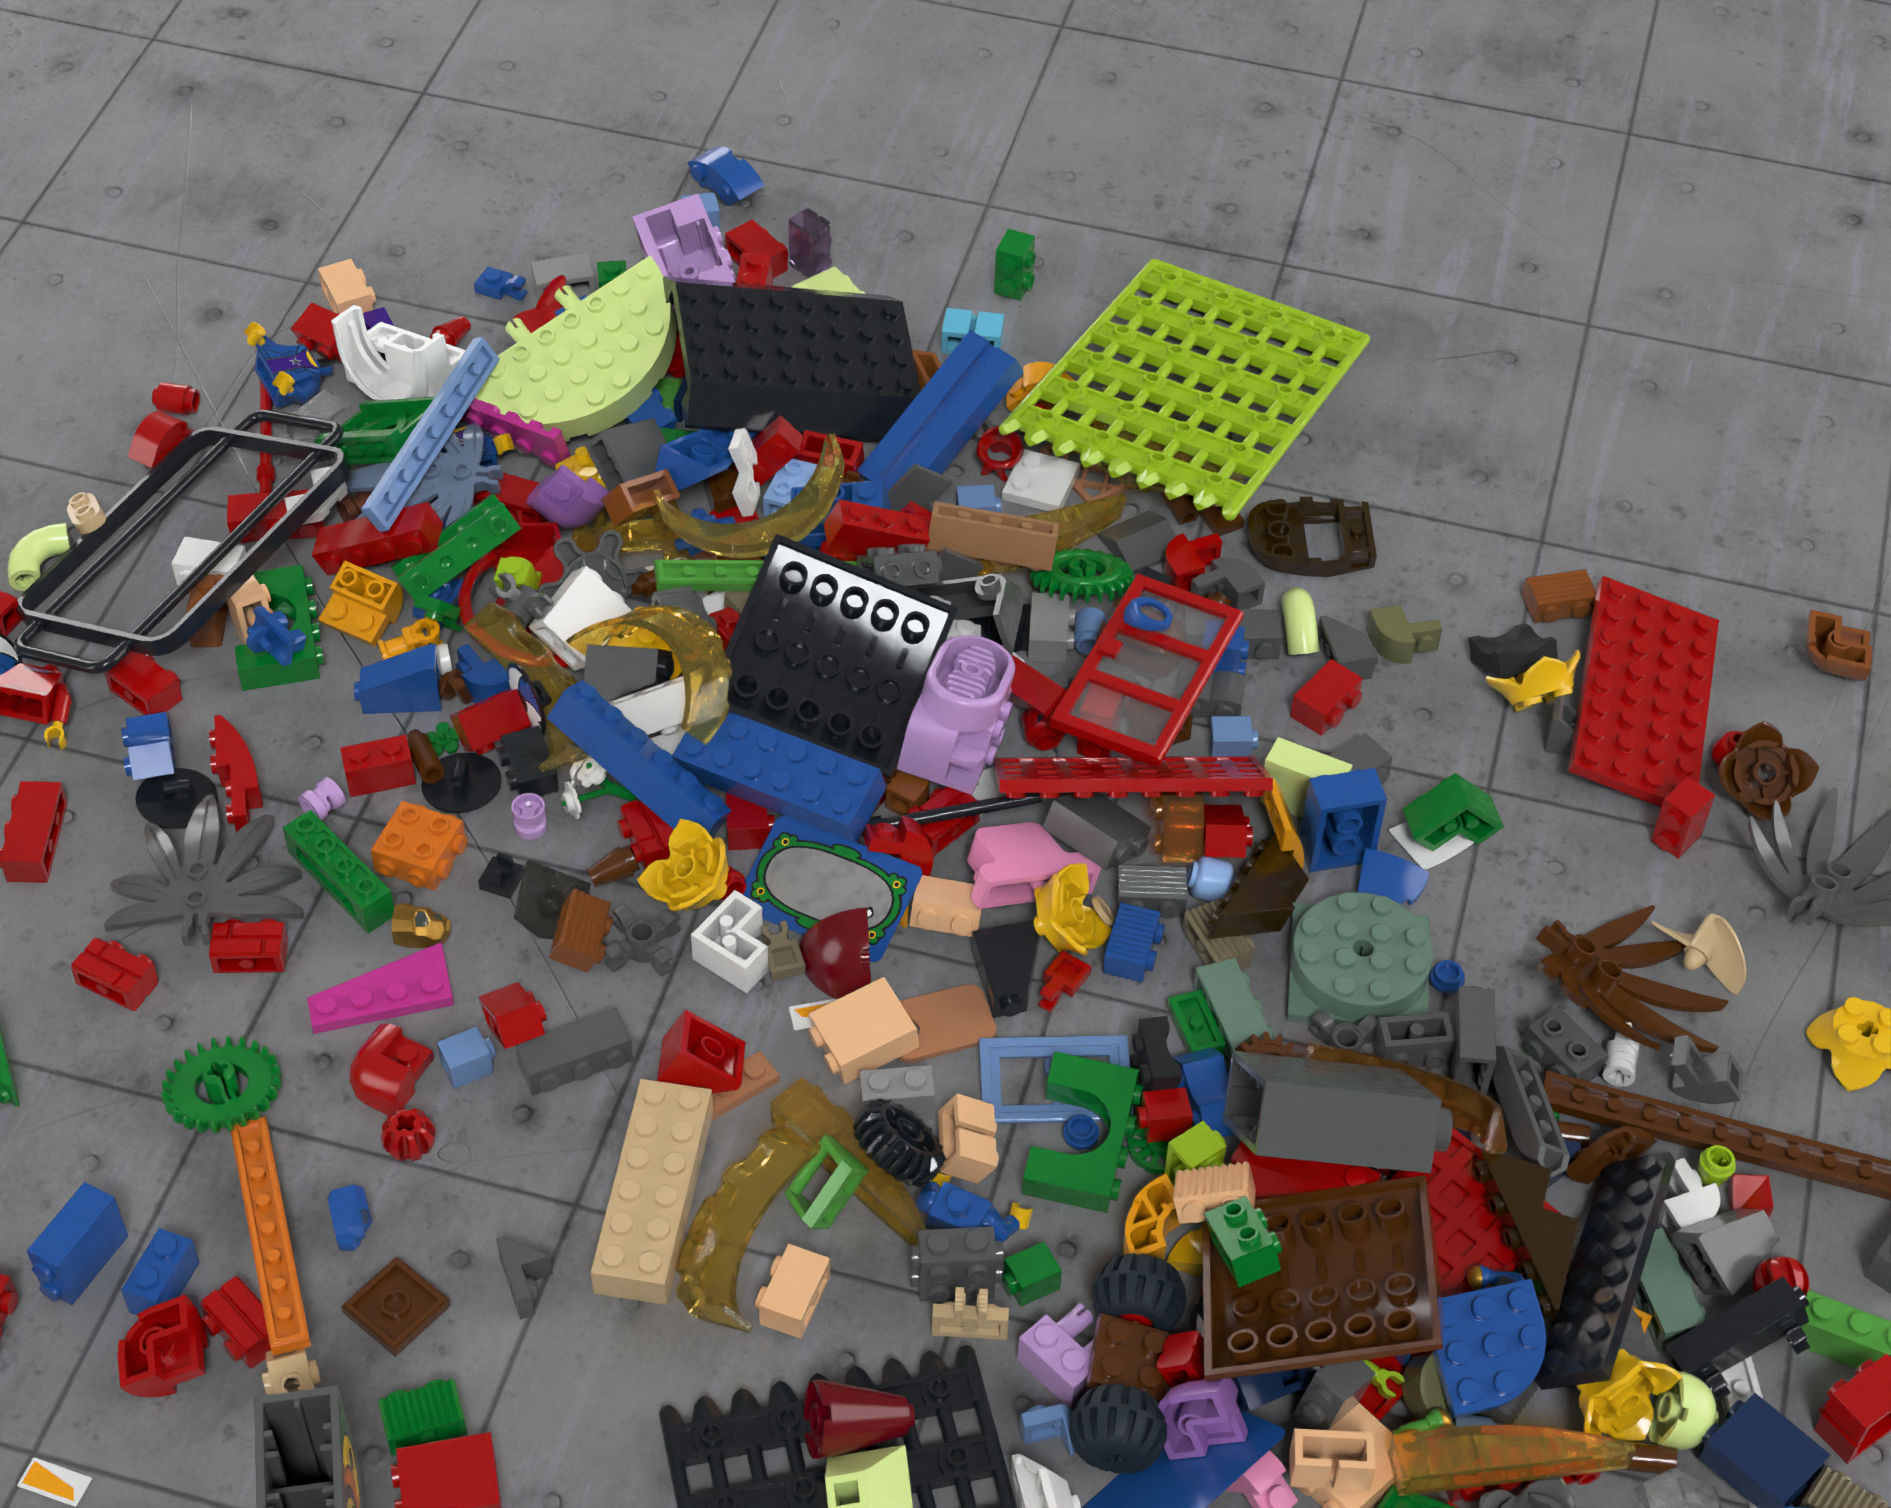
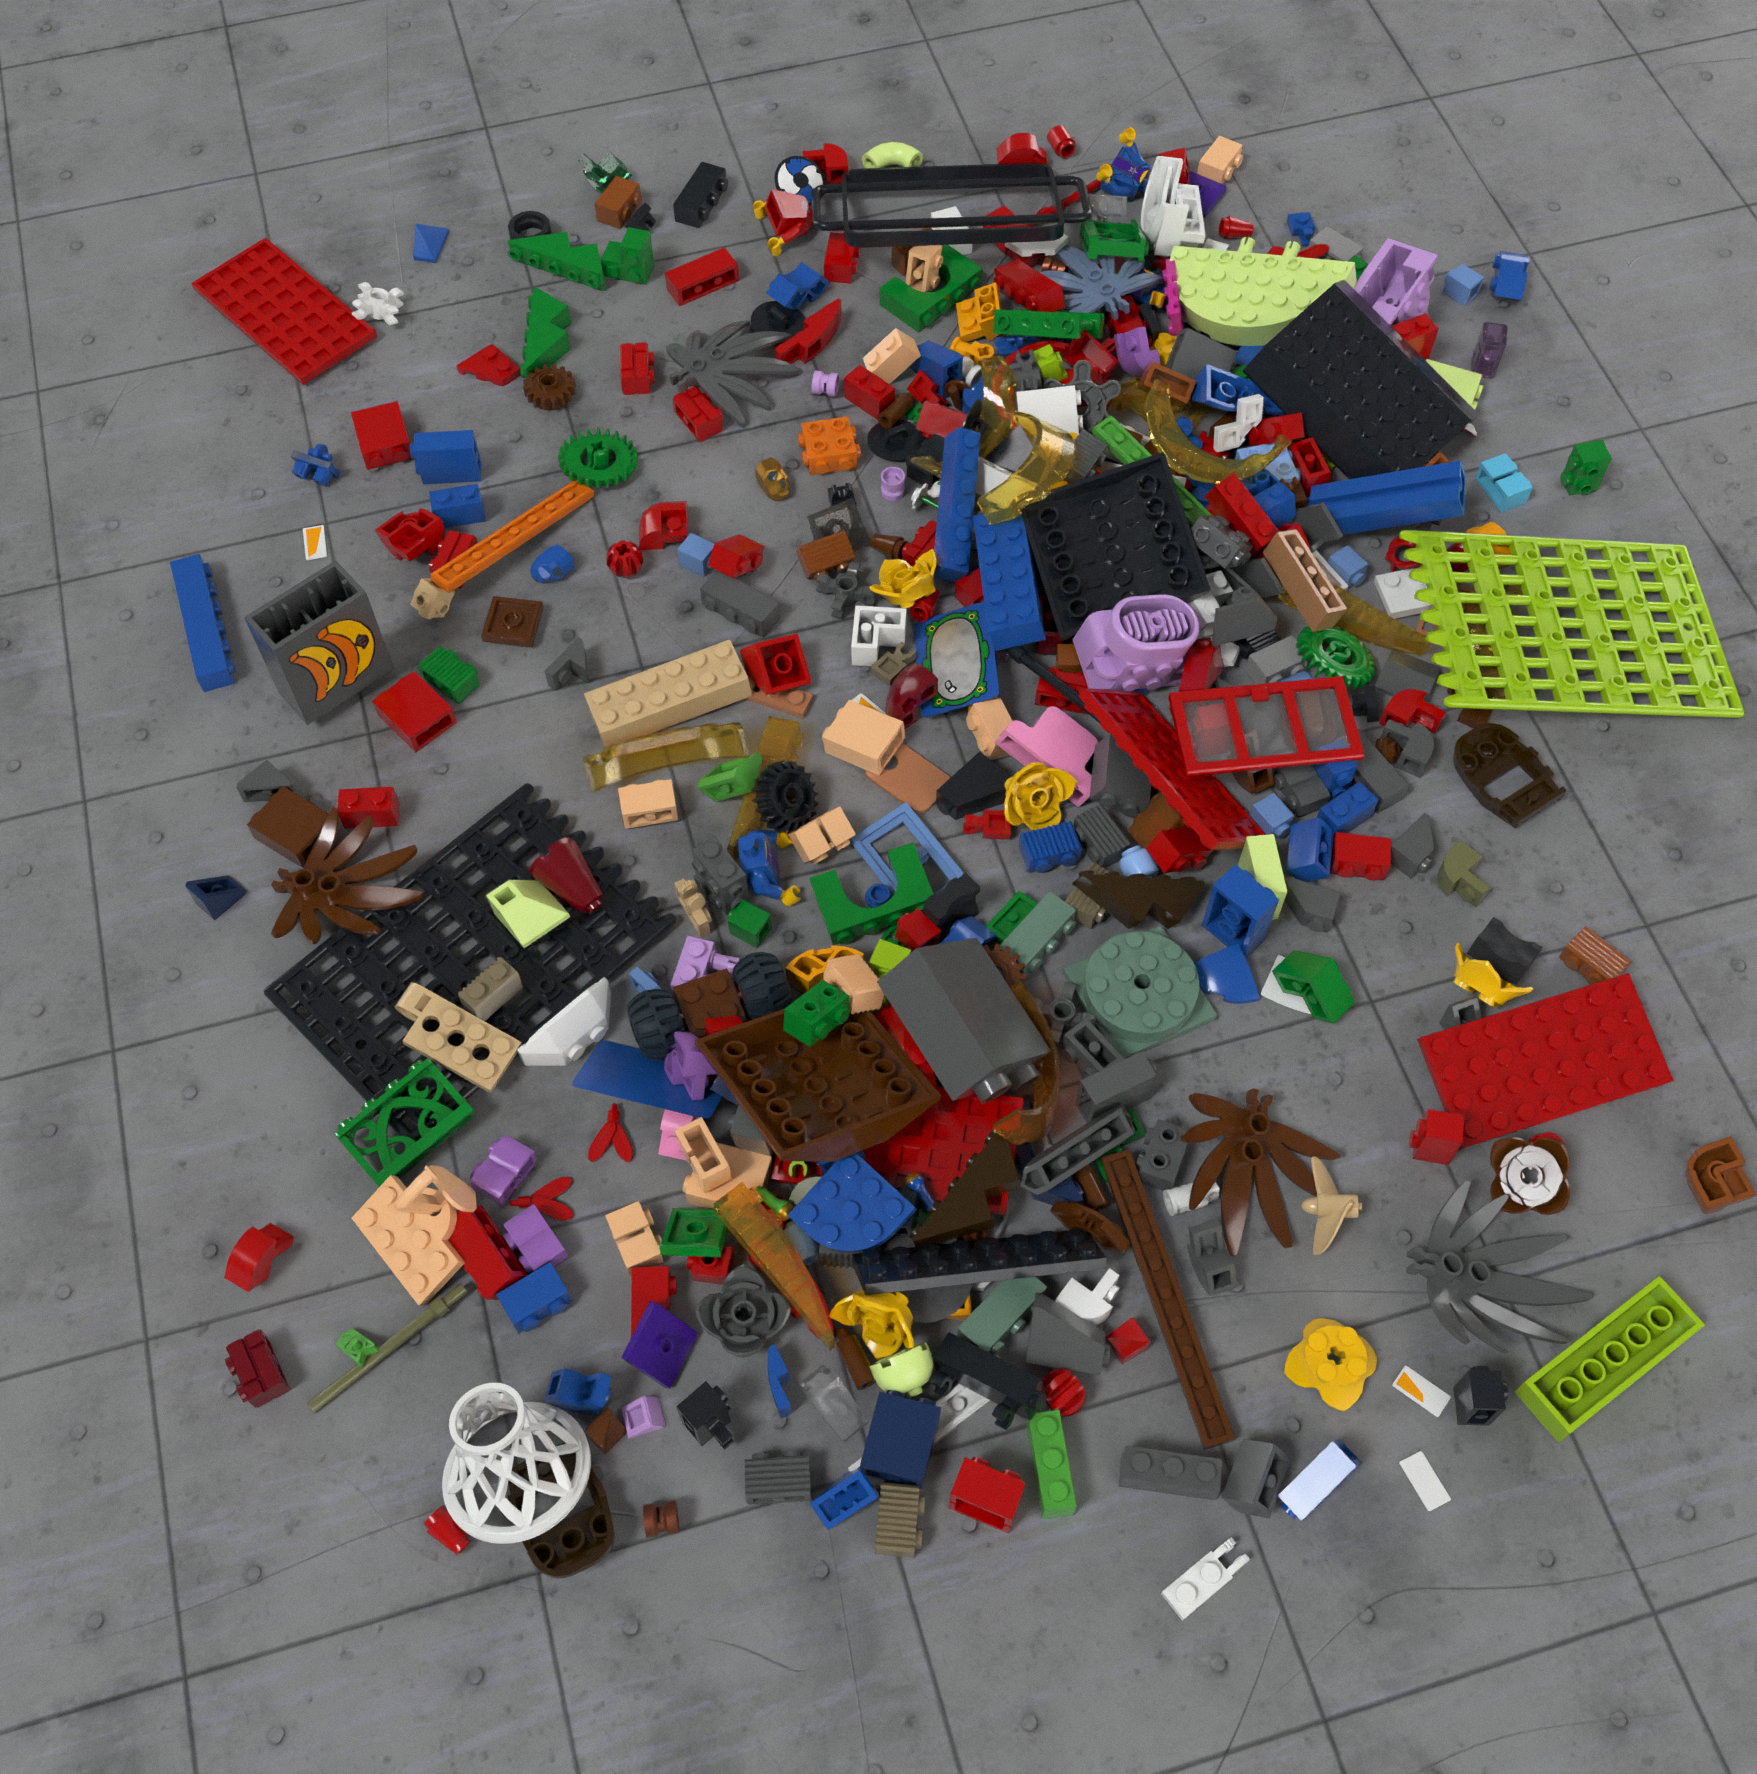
camera: 60 degrees right, 10 degrees up
tan plate [66,492,106,534] -> none
blue hips [246,605,306,666] -> none
green brick [282,810,394,934] -> none
dark pink wing [307,942,454,1034] -> none
medium blue plate [361,337,499,532] -> none
green plate [413,594,463,631] -> none
red brick [725,219,789,279] -> none
light grey brick [860,1065,935,1120] -> none
red brick [863,816,934,876] -> none
tan piece [1091,895,1116,927] -> none
blue piece [1123,597,1173,631] -> none
light orange slope [1263,778,1304,869] -> none
yellowish green cylinder [1281,587,1320,655] -> none
blue plate [1430,960,1465,993] -> none
lime cone [1697,1145,1736,1188] -> none
none -> reddish brown gear [523,364,576,410]
none -> light nougat brick [863,328,921,384]
none -> red plate [907,370,948,406]
none -> black tile [1139,302,1162,343]
none -> blue brick [1286,817,1334,882]
none -> blue brick [1317,782,1378,838]

